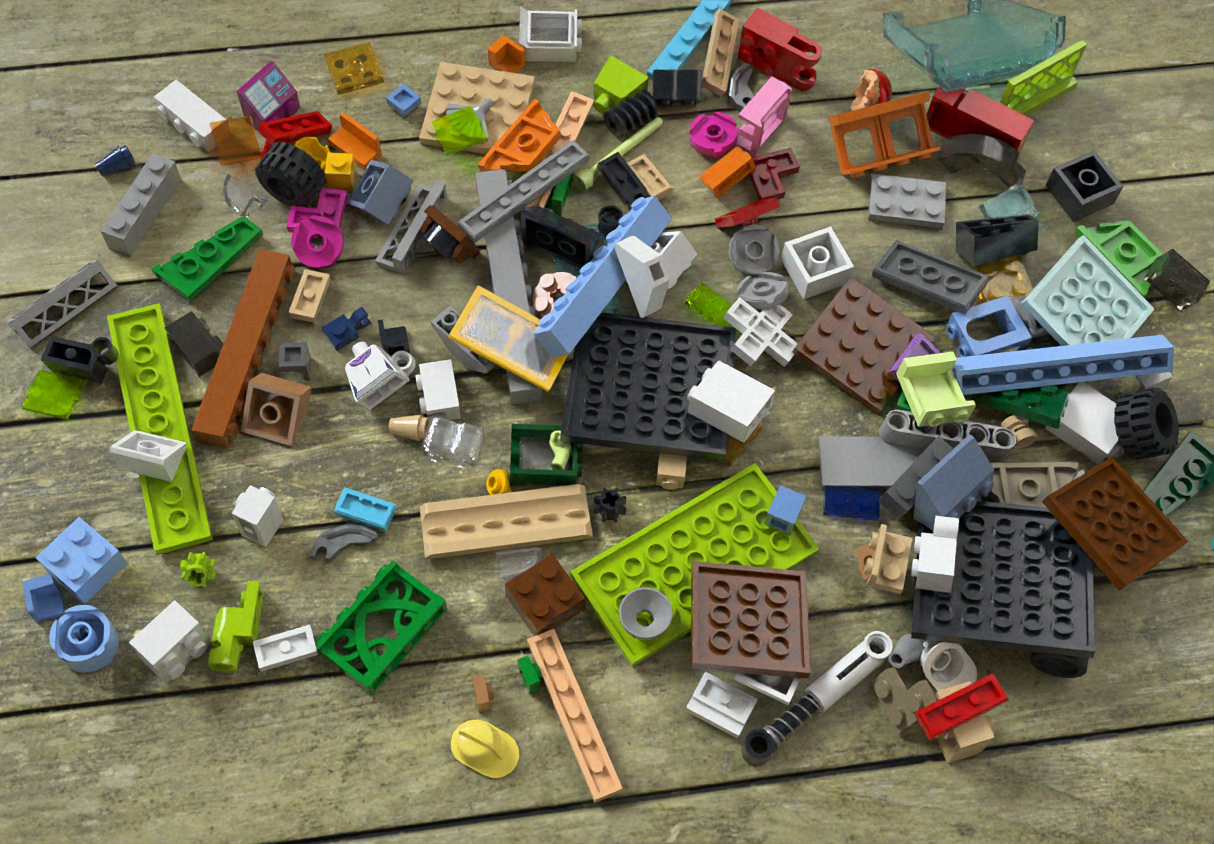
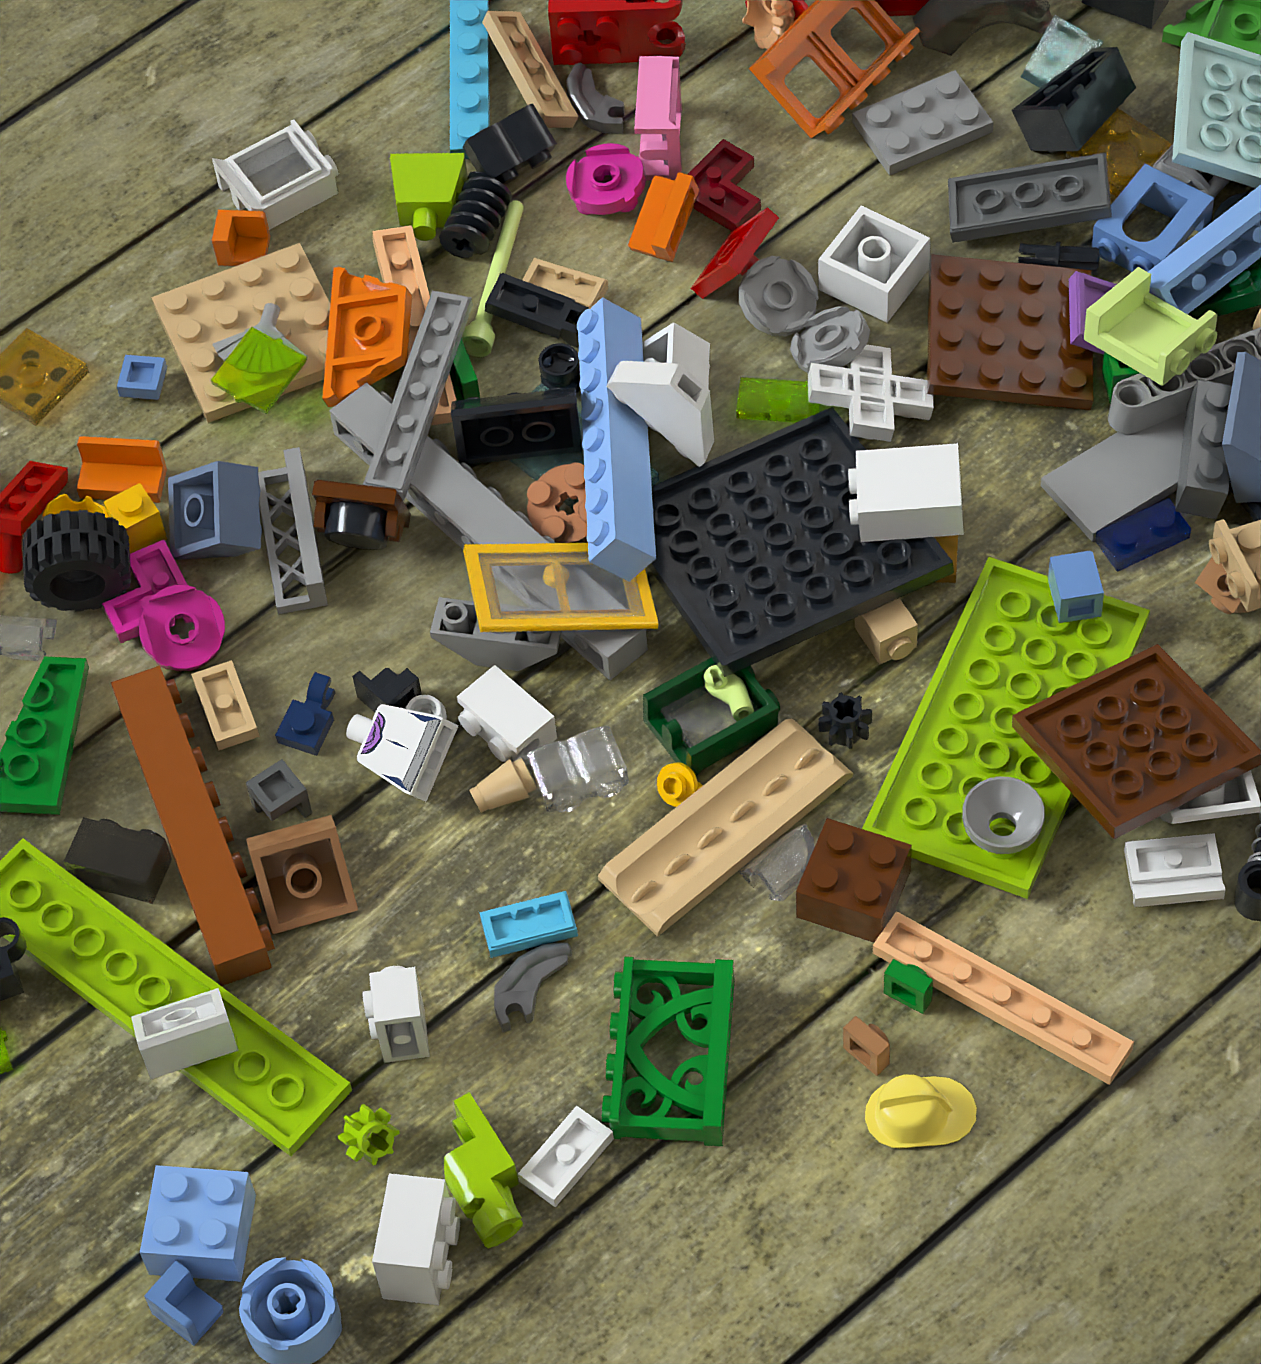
camera: 25 degrees left, 5 degrees down
none -> black axle [1018,241,1100,271]

